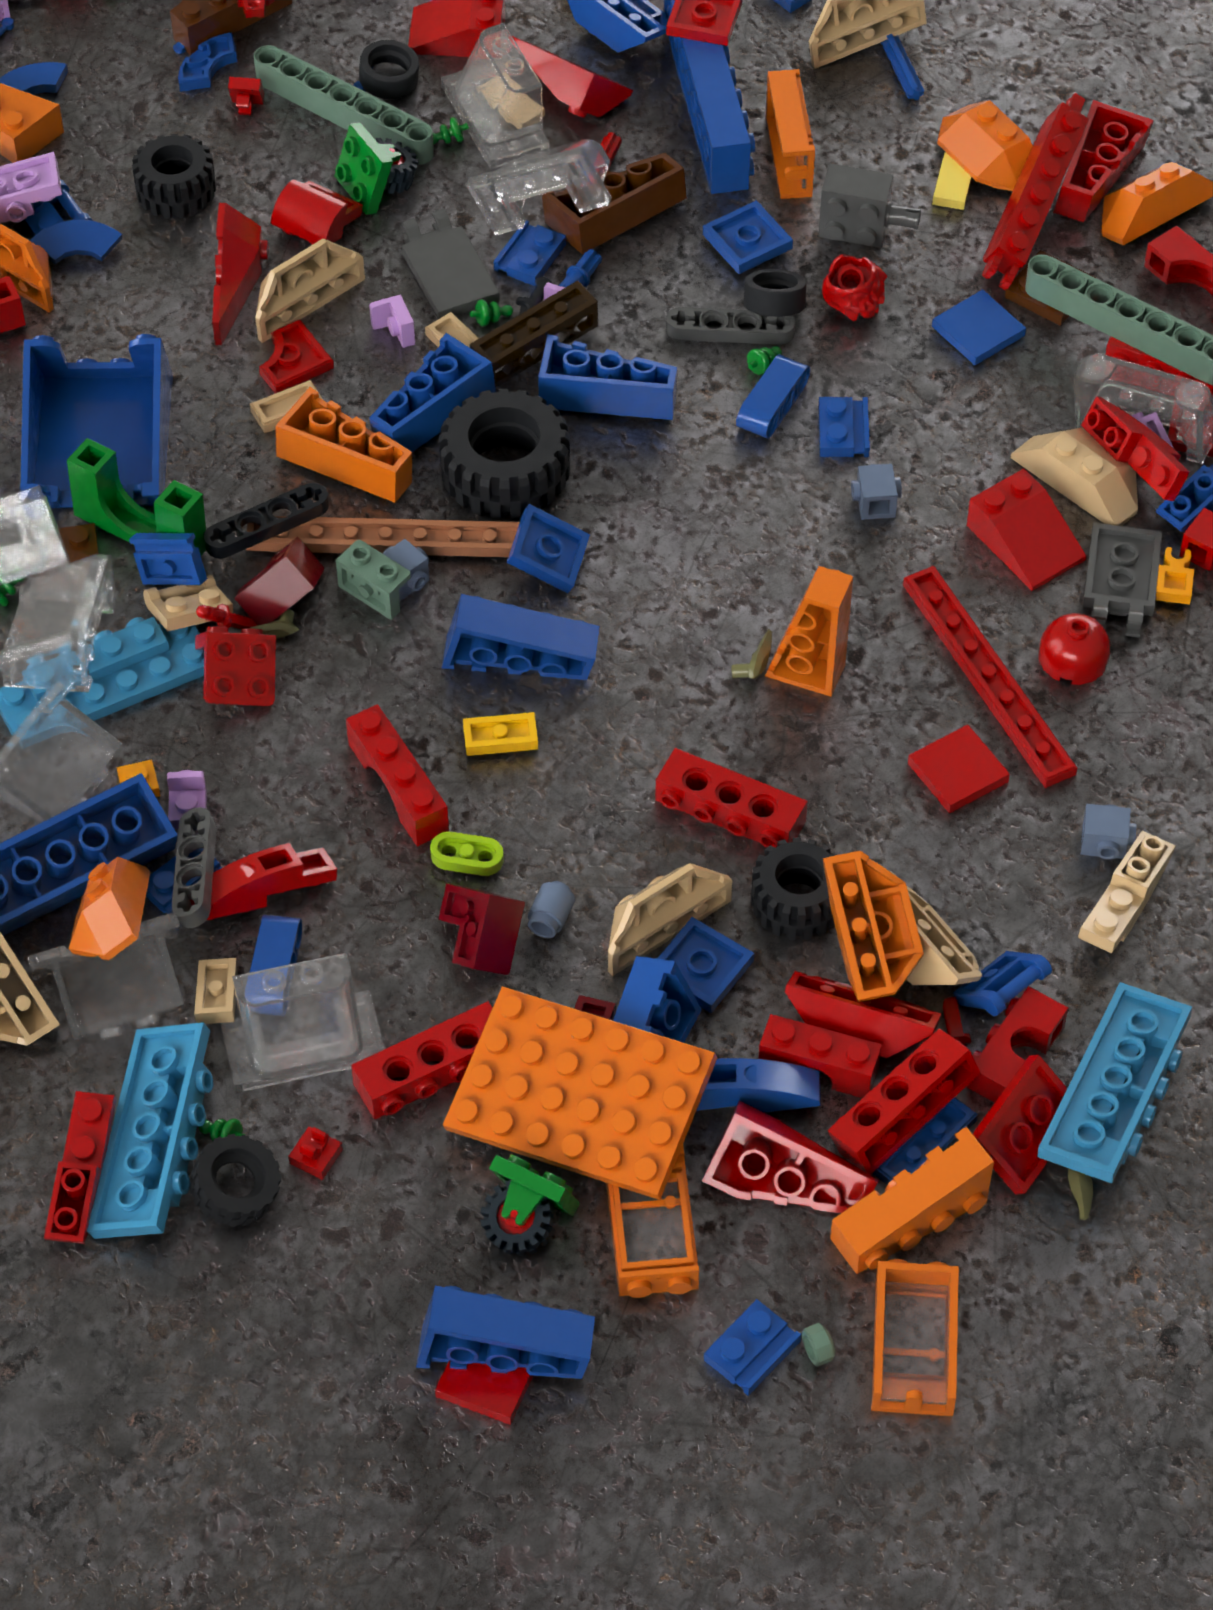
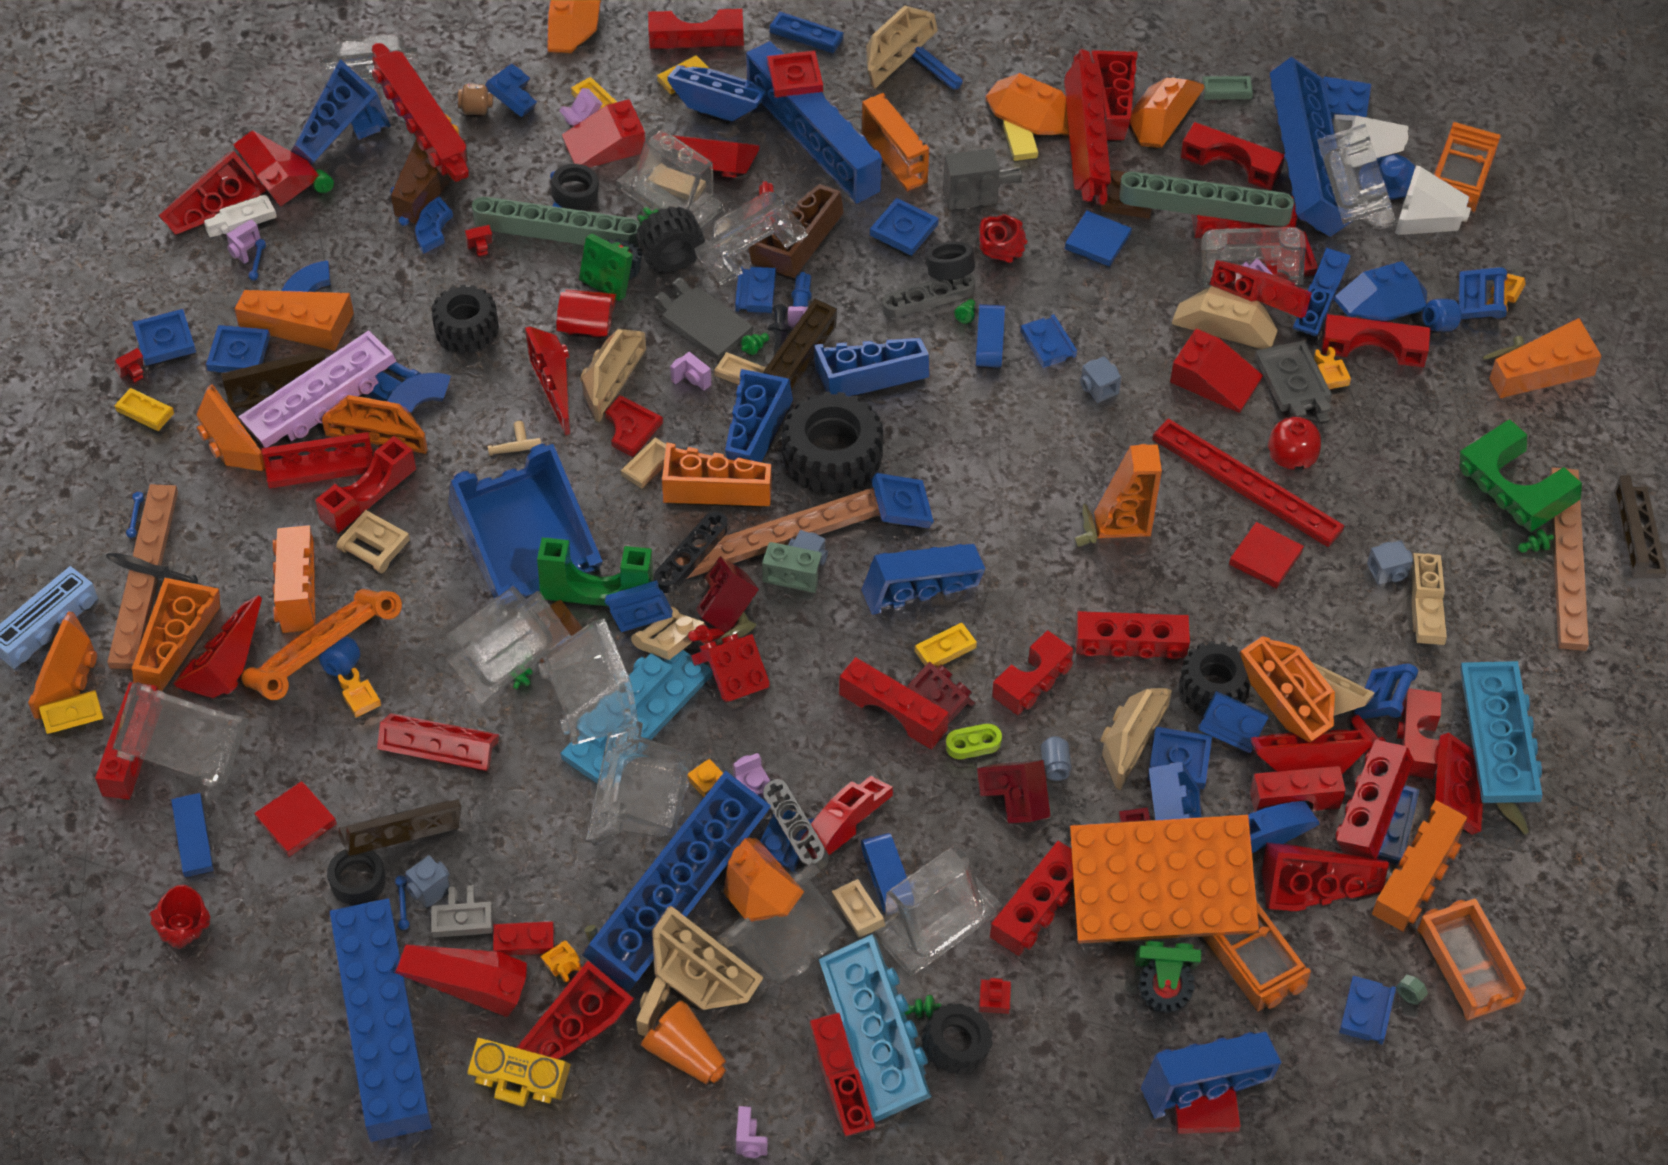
camera: 25 degrees left, 0 degrees up
none -> tan piece [488,421,541,456]
none -> black tyre [636,206,706,273]
none -> dark red bracket [907,661,975,724]
none -> red arch [992,630,1073,716]
none -> blue plate [1198,691,1268,753]

